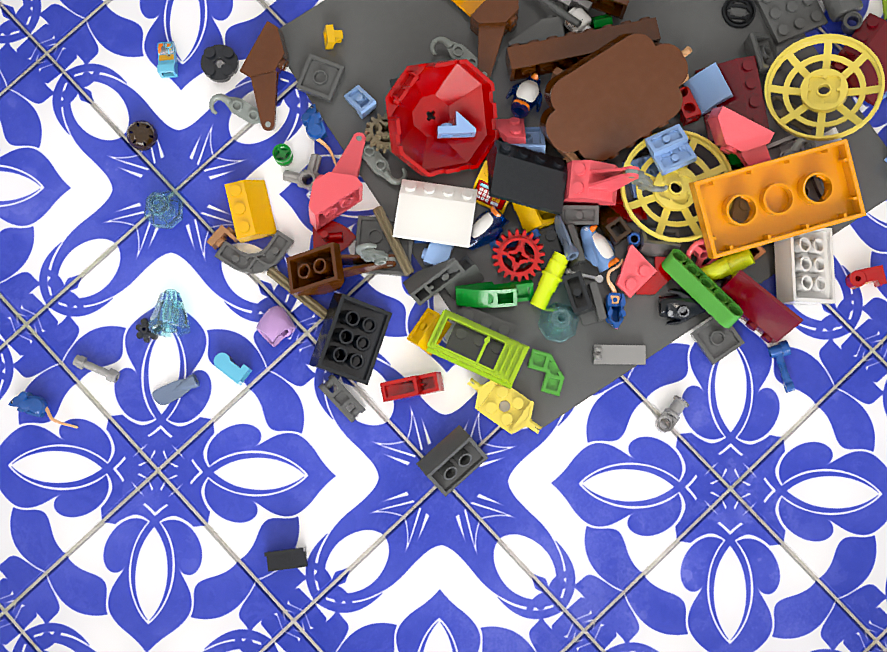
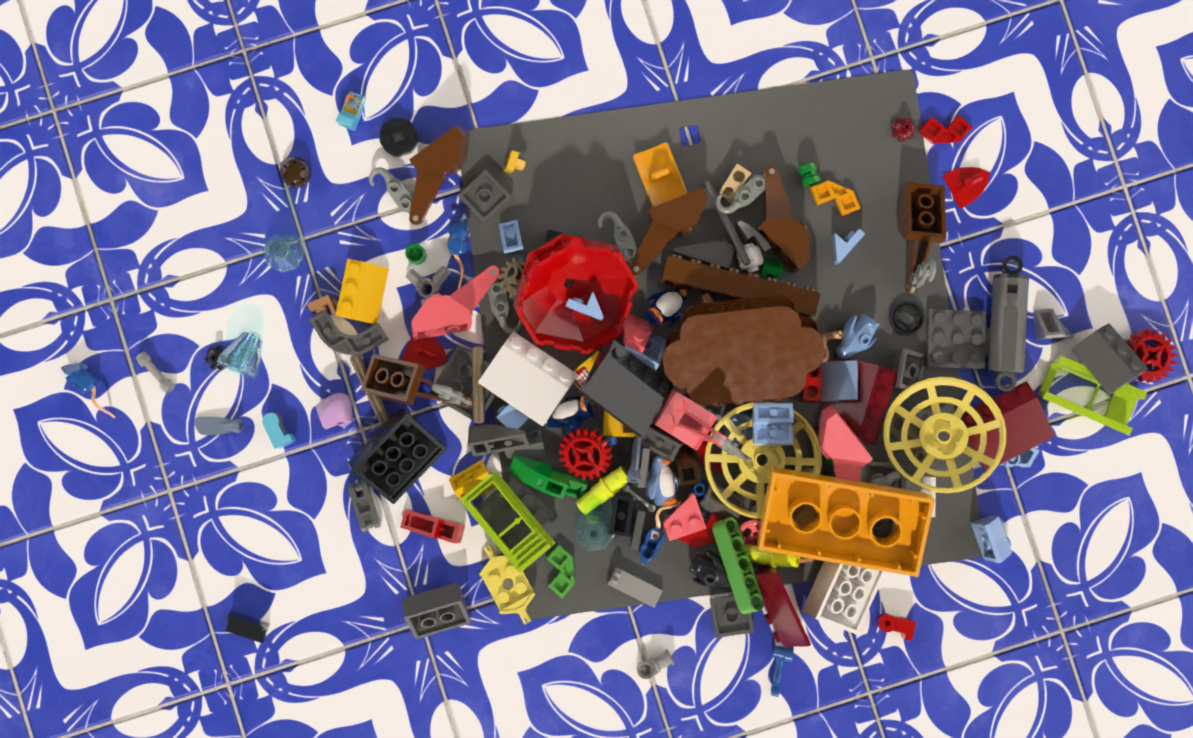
camera: 25 degrees right, 5 degrees up
none -> medium blue animal [835,314,879,359]

